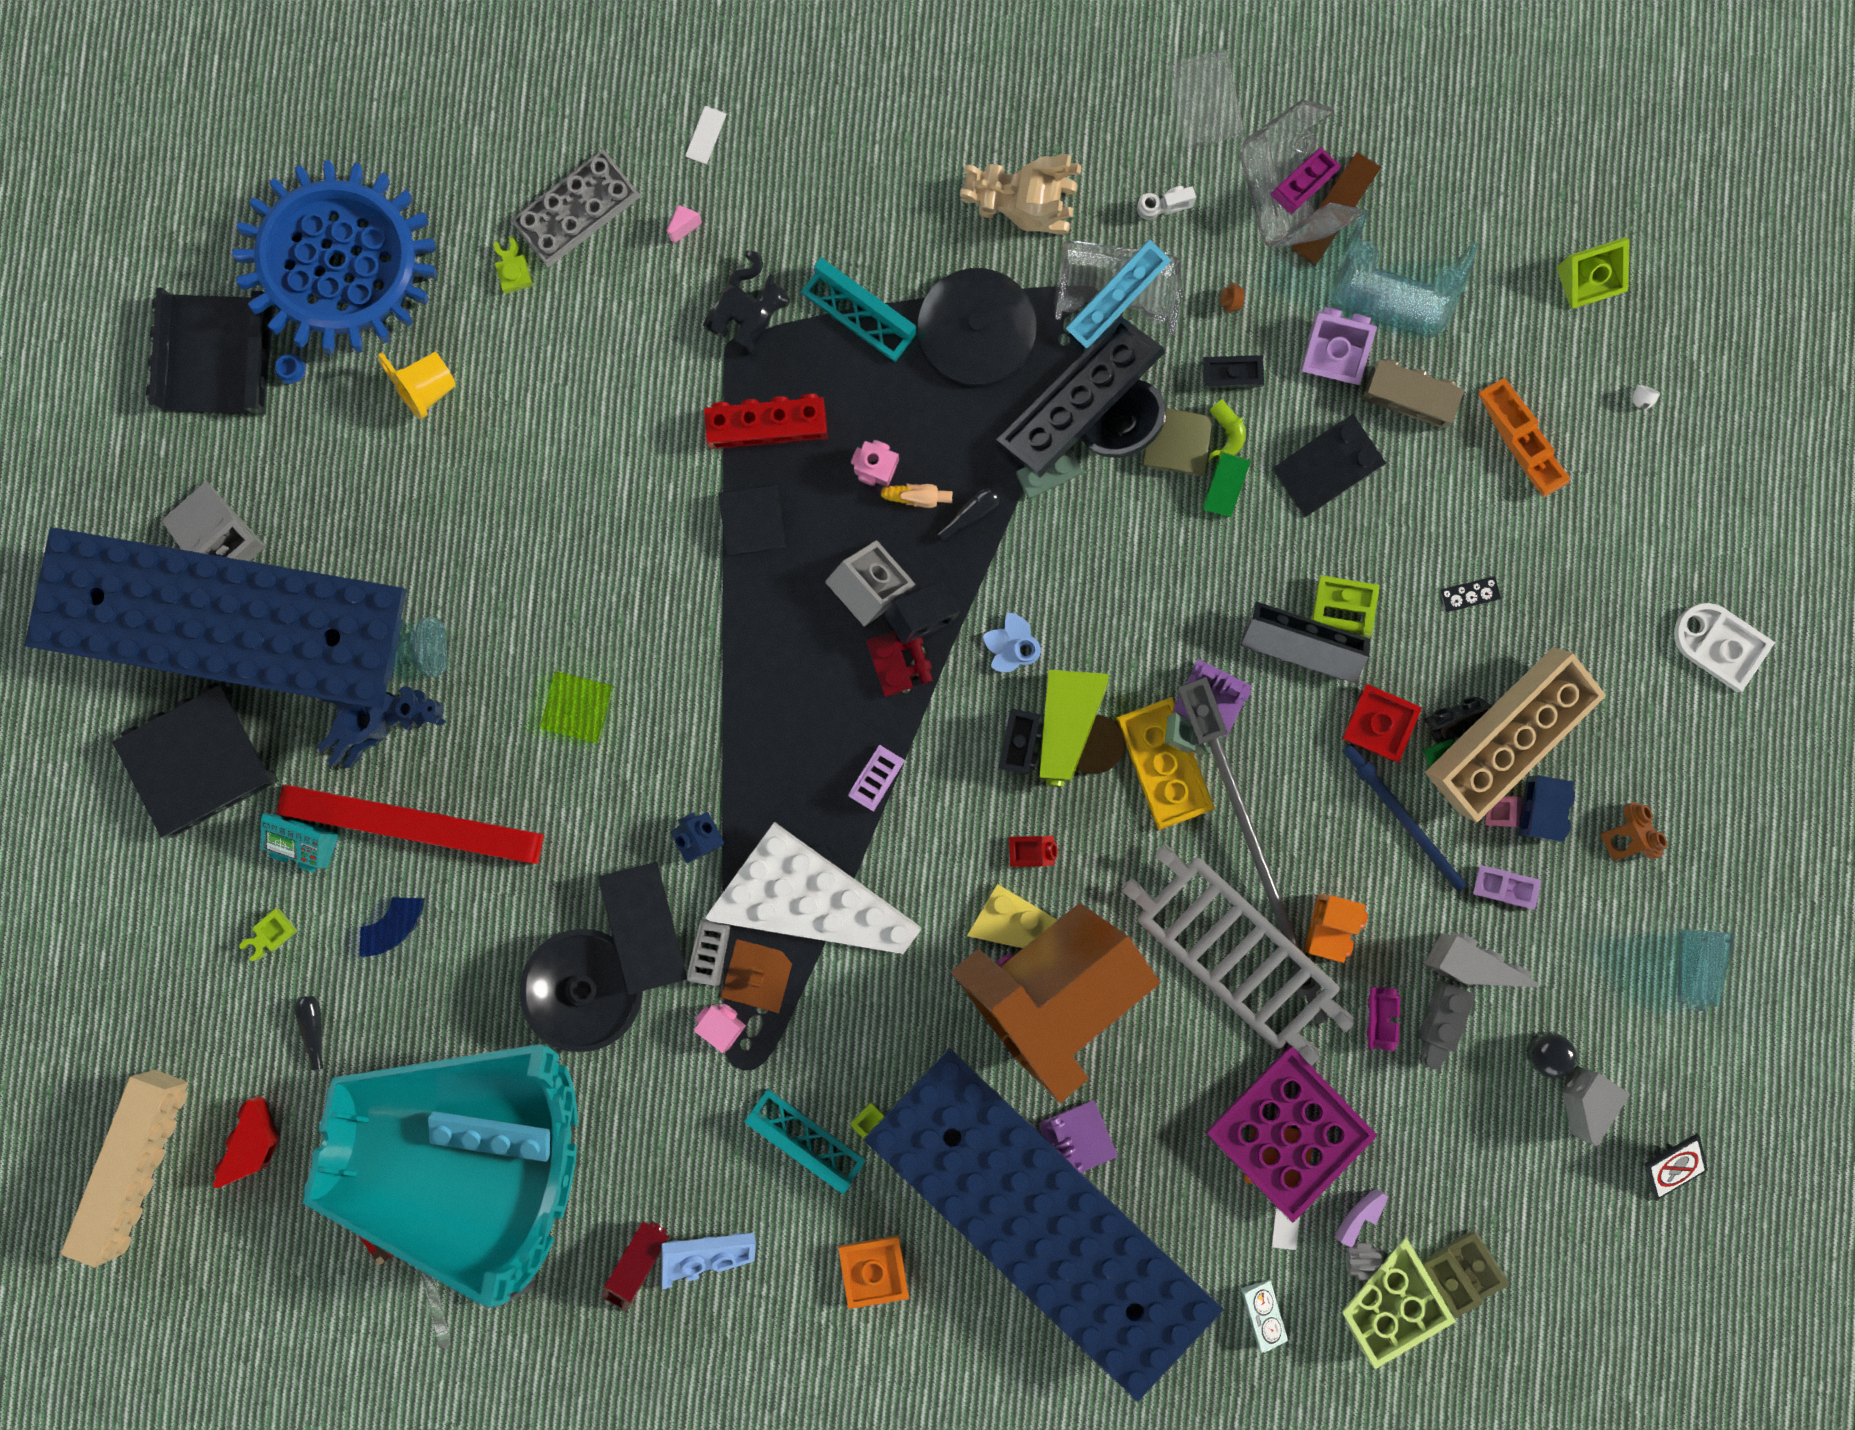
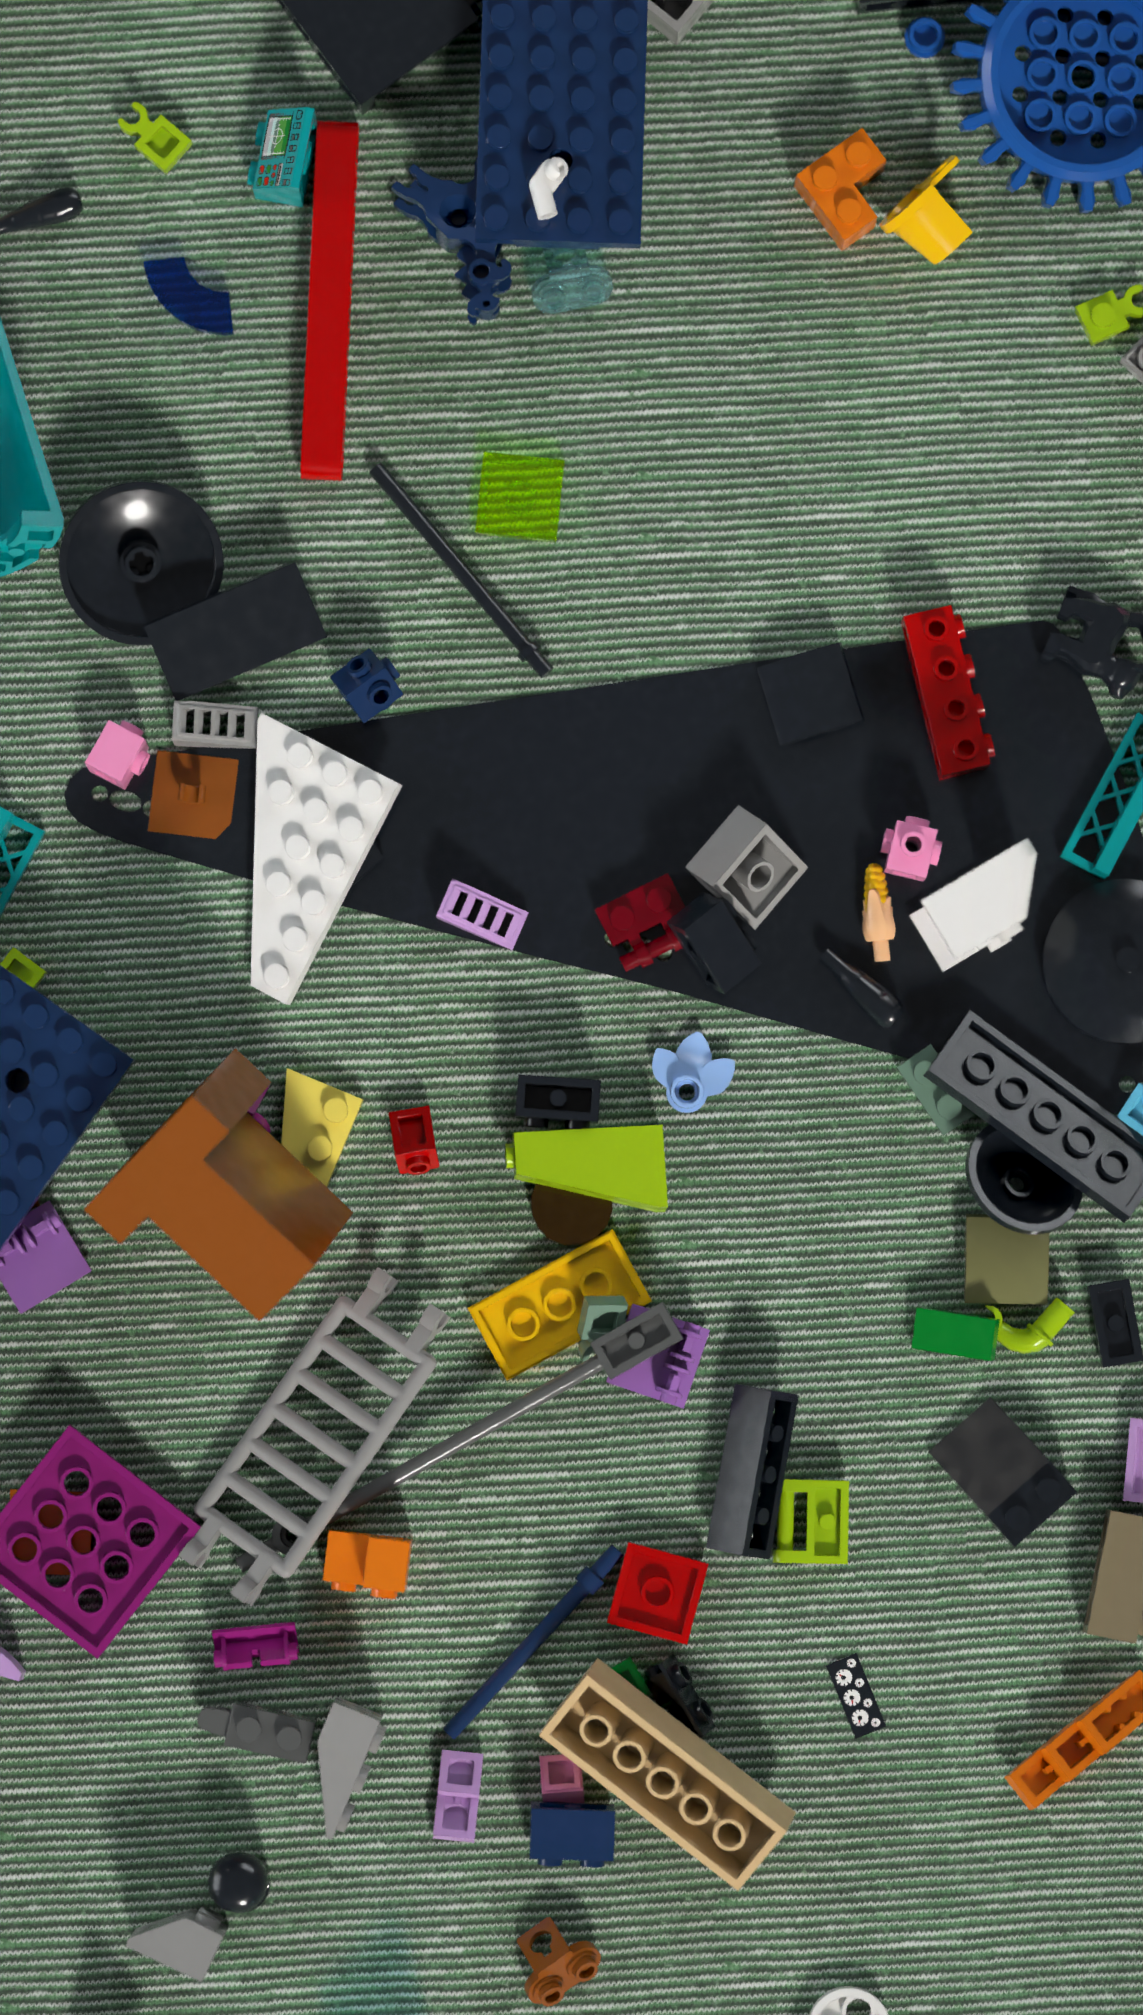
camera: 75 degrees right, 0 degrees up
none -> black bar [369,463,554,679]
none -> white arm [529,157,568,220]
none -> orange brick [794,128,886,251]
none -> white windscreen [909,838,1037,972]

